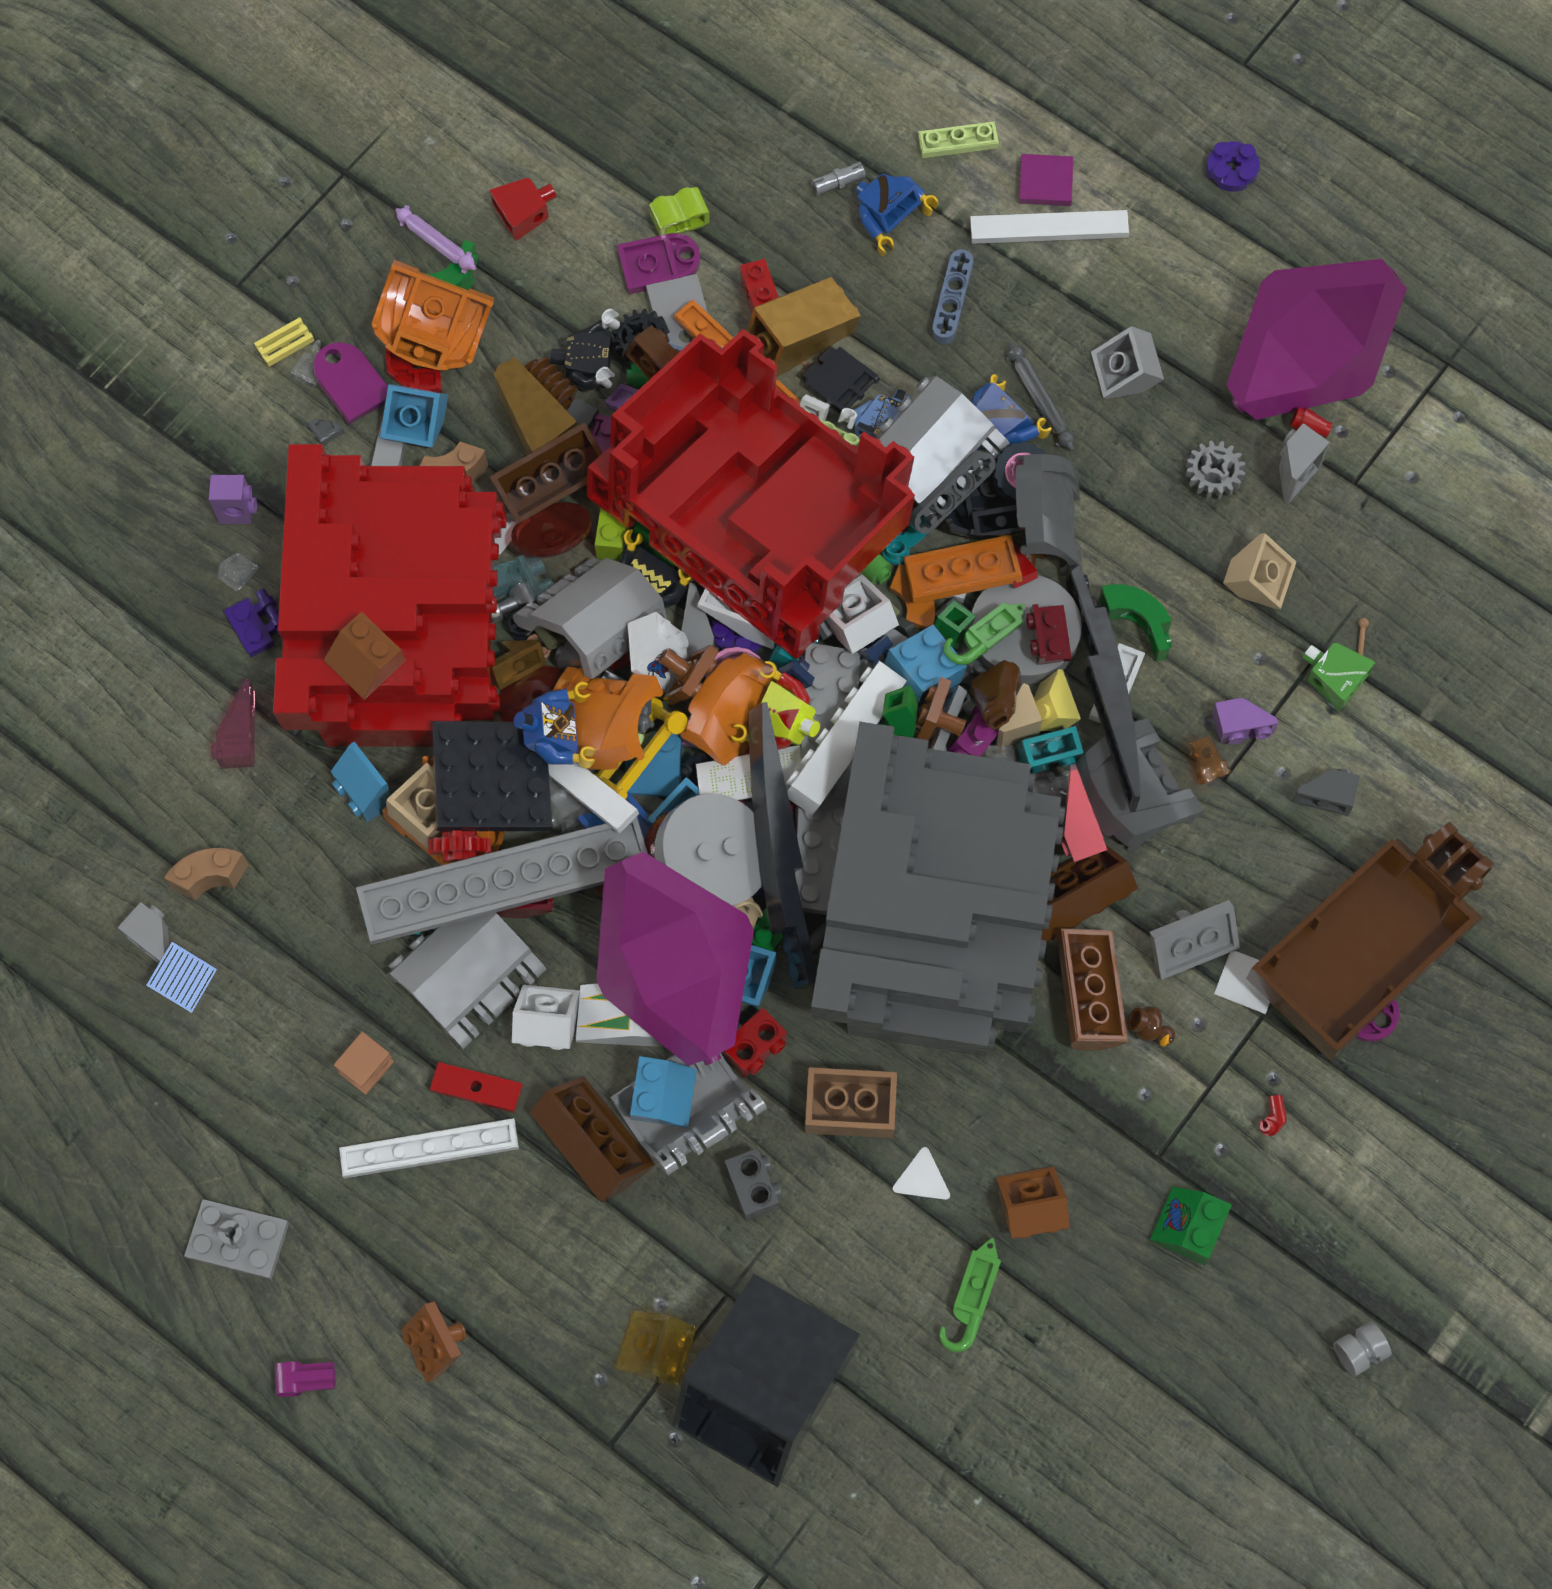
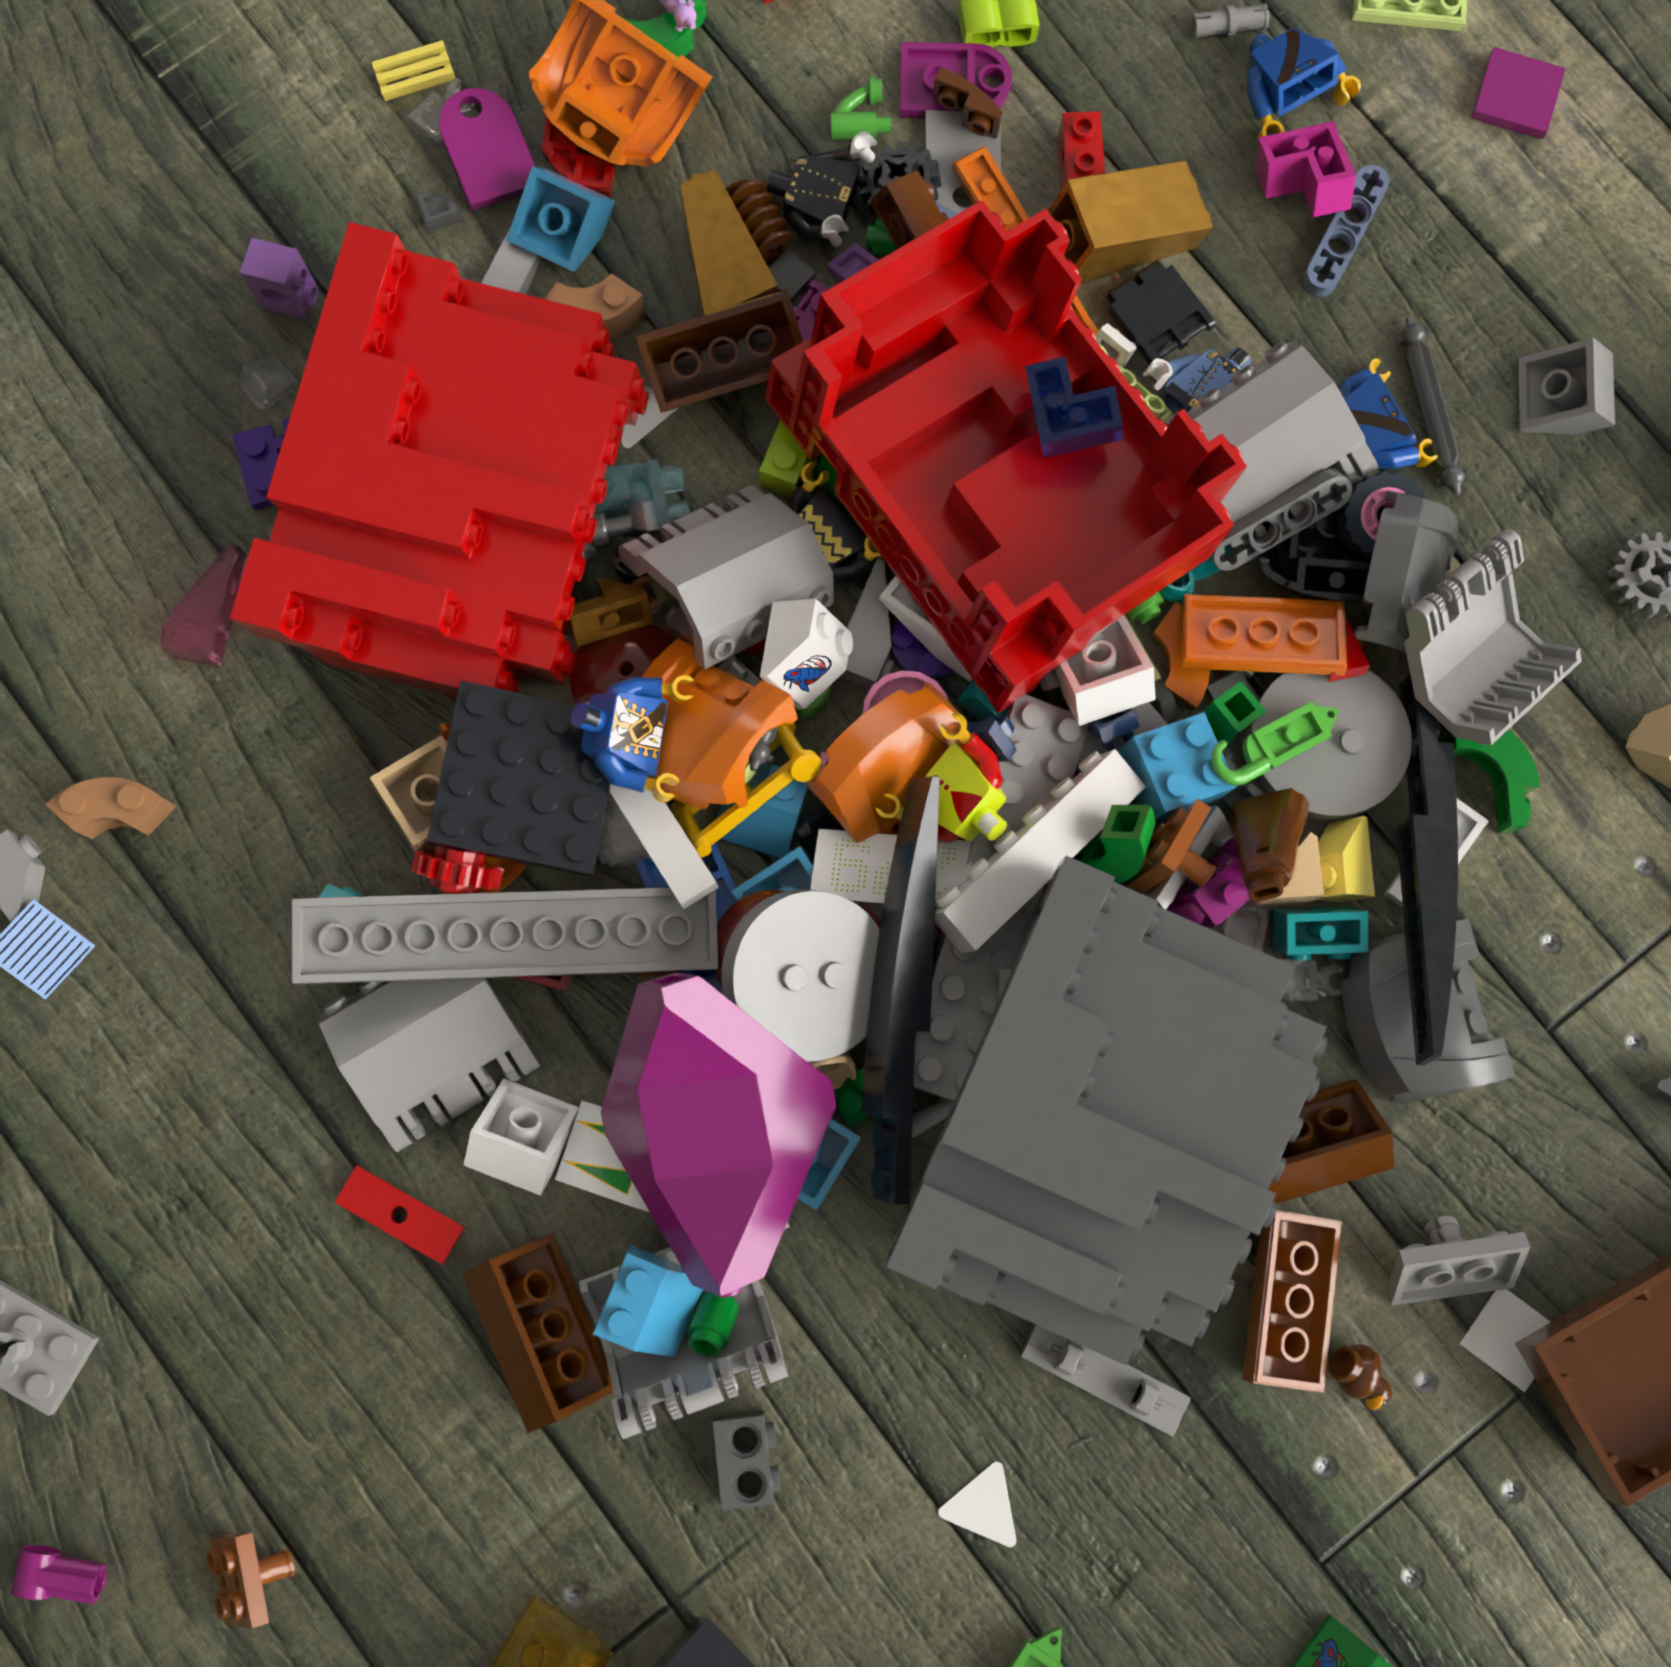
camera: 10 degrees right, 10 degrees up
dark orange slope [324,611,406,700] -> none
dark azure slope [331,742,391,823] -> none
nougat piece [334,1032,394,1095] -> none
white tile [339,1118,519,1178] -> none
clear red dish [511,502,592,558] -> none
dark orange plate [658,645,719,705] -> none
red brick [721,1008,787,1078] -> none
medium nougat brick [805,1067,897,1138] -> none
white tile [970,210,1129,244] -> none
dark orange slope [996,1166,1070,1239] -> none
dark red bracket [1026,604,1072,665] -> none
coral slope [1061,763,1107,862] -> none
clear orange plate [1190,735,1231,785] -> none
medium lavender slope [1212,698,1278,745] -> none
red arm [1259,1095,1287,1136] -> none
none -> green brick [687,1291,739,1357]
none -> bright green plant [831,76,891,140]
none -> reddish brown slope [933,67,1002,139]
none -> light grey hinge [1020,1324,1191,1437]
none -> clear blue brick [1025,357,1123,458]
none -> dark pink brick [1255,121,1356,217]
none -> light grey hinge [1404,529,1582,745]

